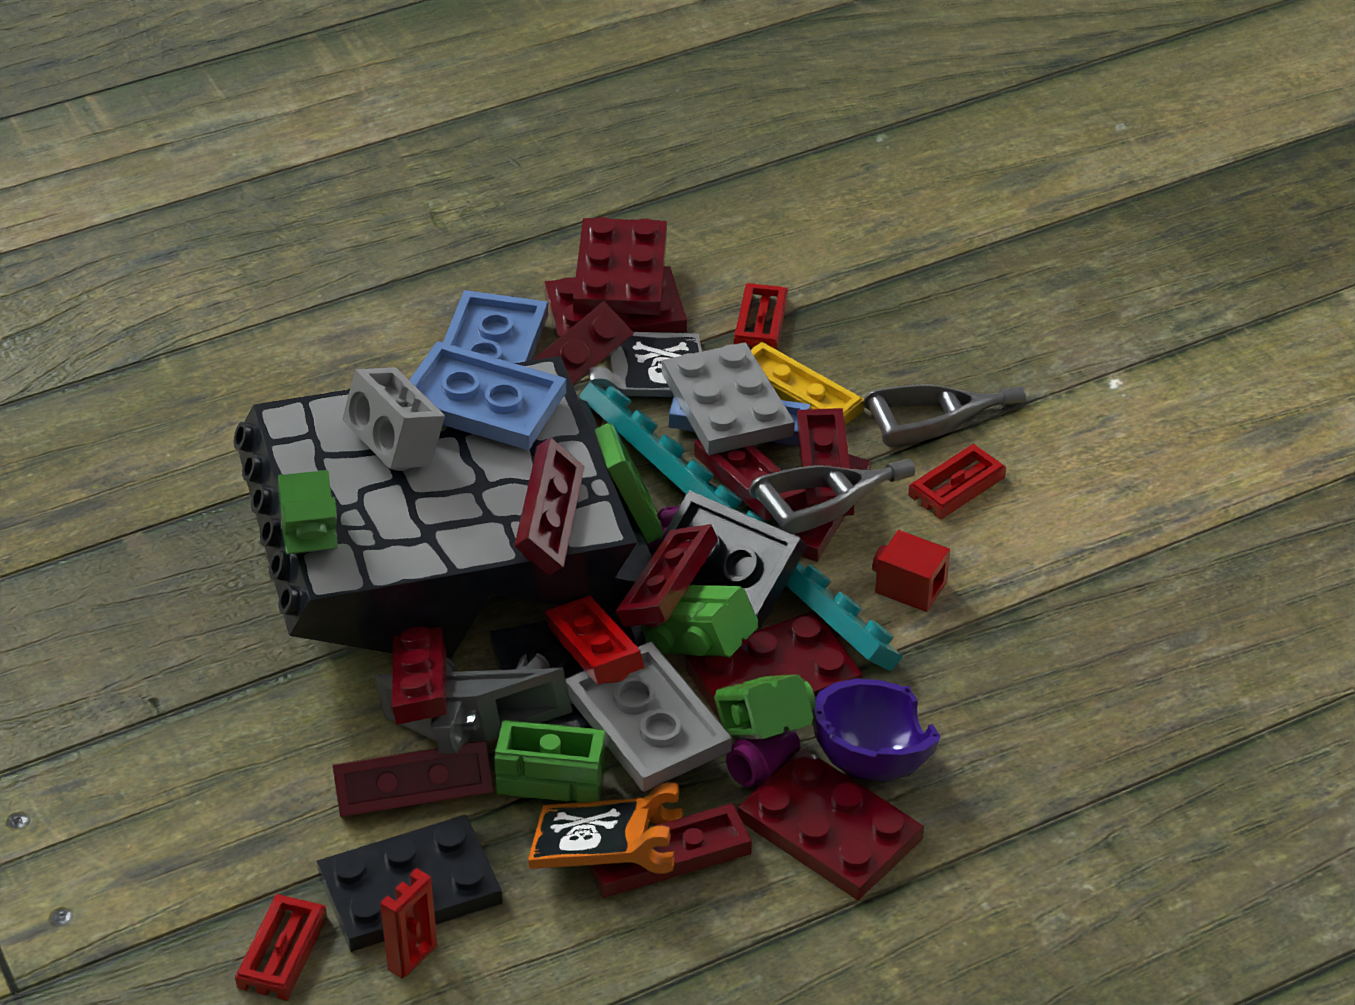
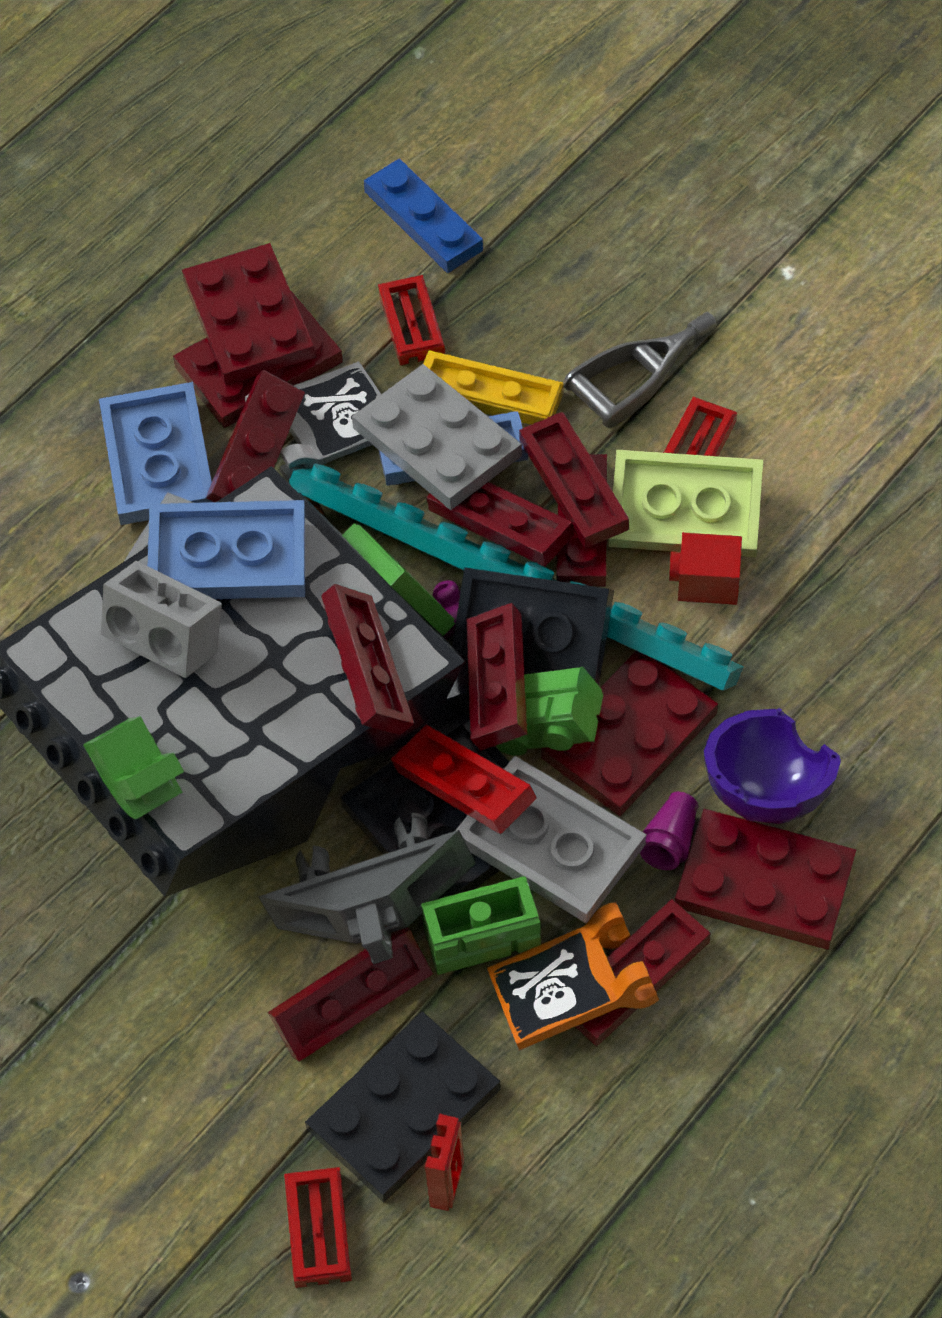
camera: 20 degrees left, 15 degrees up
dark red plate [392,626,447,725] -> none
bright green brick [714,674,816,739] -> none
flat silver piece [749,458,915,535] -> none
none -> blue plate [364,158,483,274]
none -> yellowish green plate [609,450,763,557]

